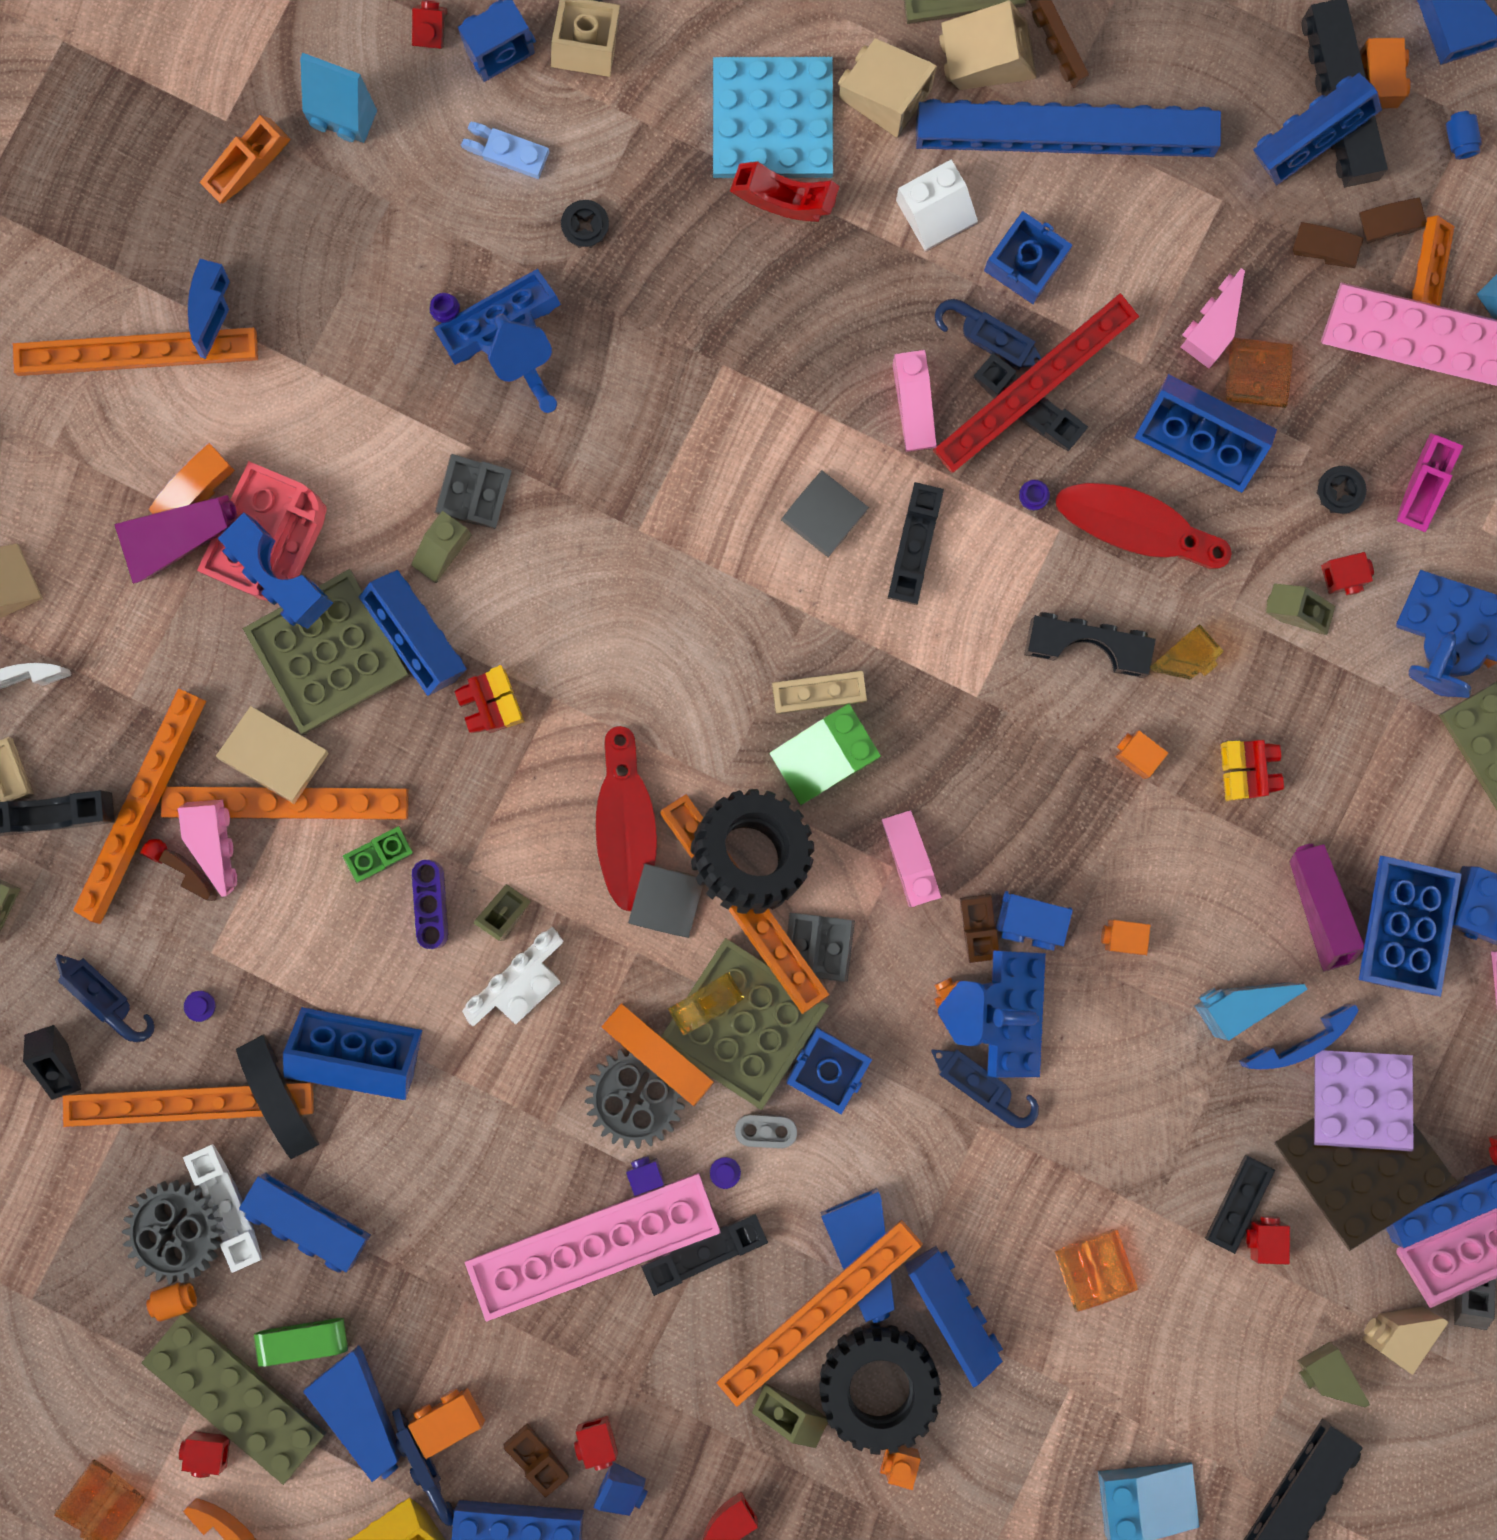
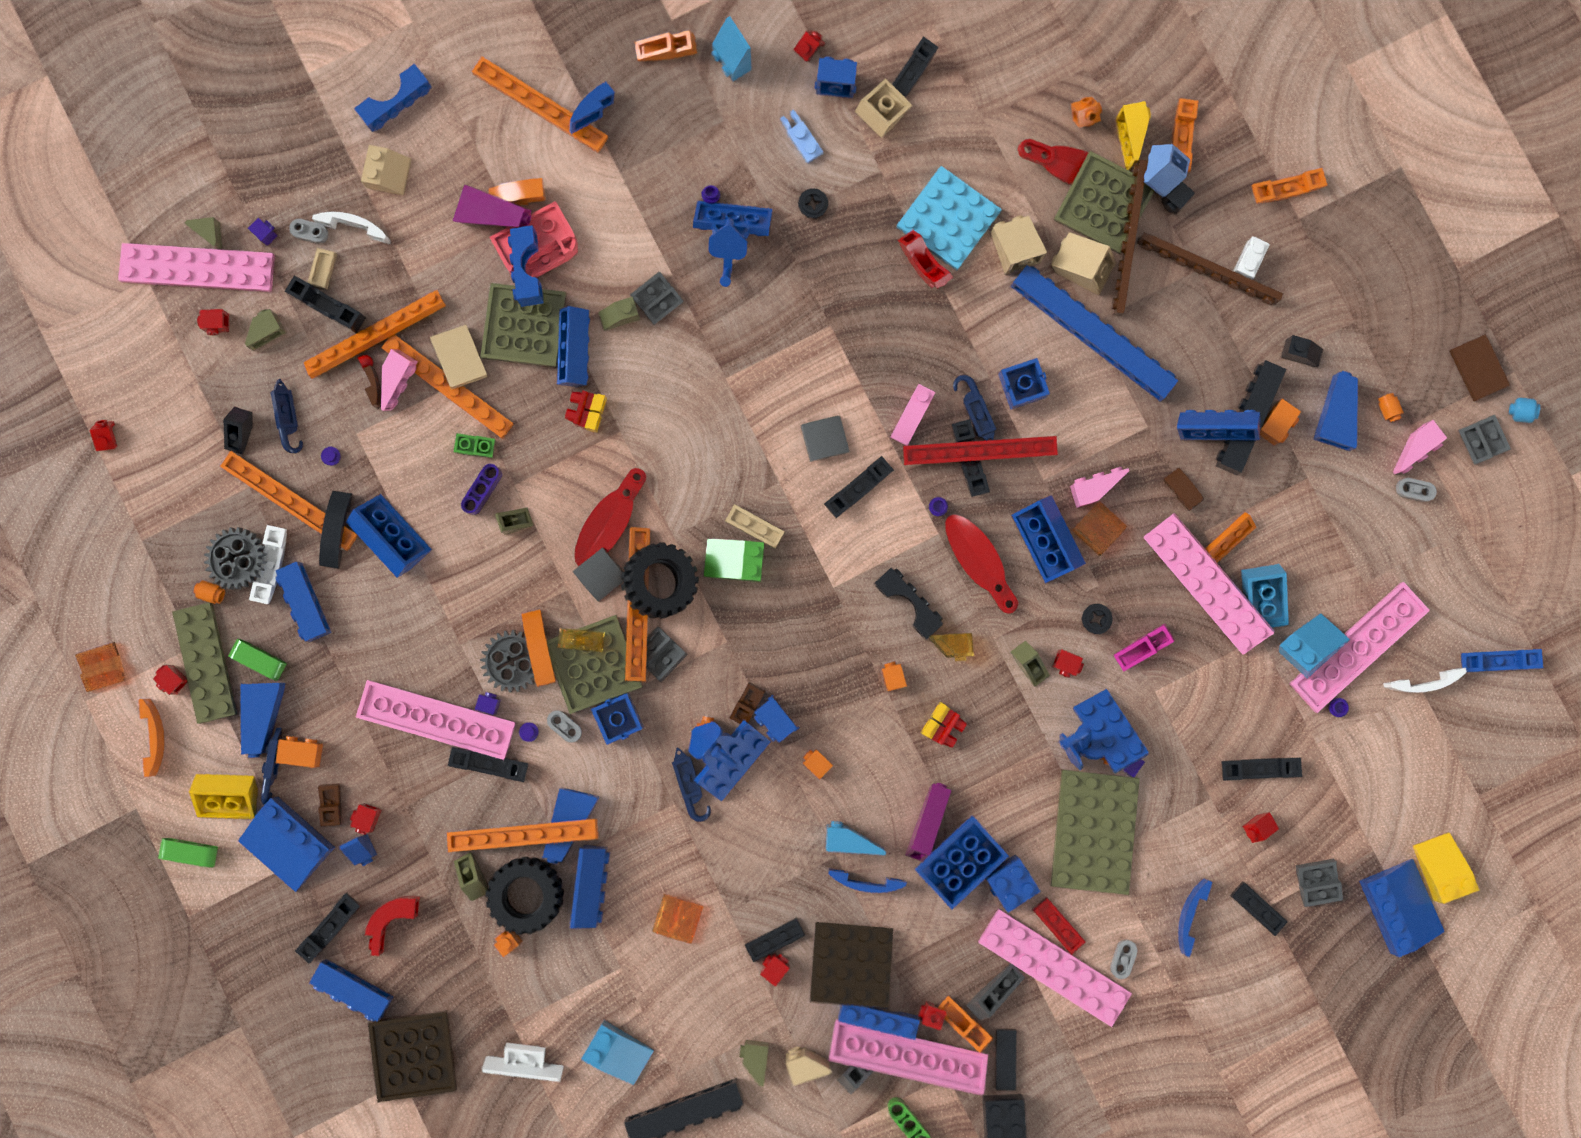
camera: 30 degrees right, 0 degrees up
white bracket [462,927,563,1026] -> none
bright pink slope [882,810,941,907] -> none
white slope [896,159,978,252] -> none
lavender plate [1314,1050,1413,1151] -> none
reddish brown slope [1359,197,1427,244] -> none
blue brick [1445,111,1482,160] -> none

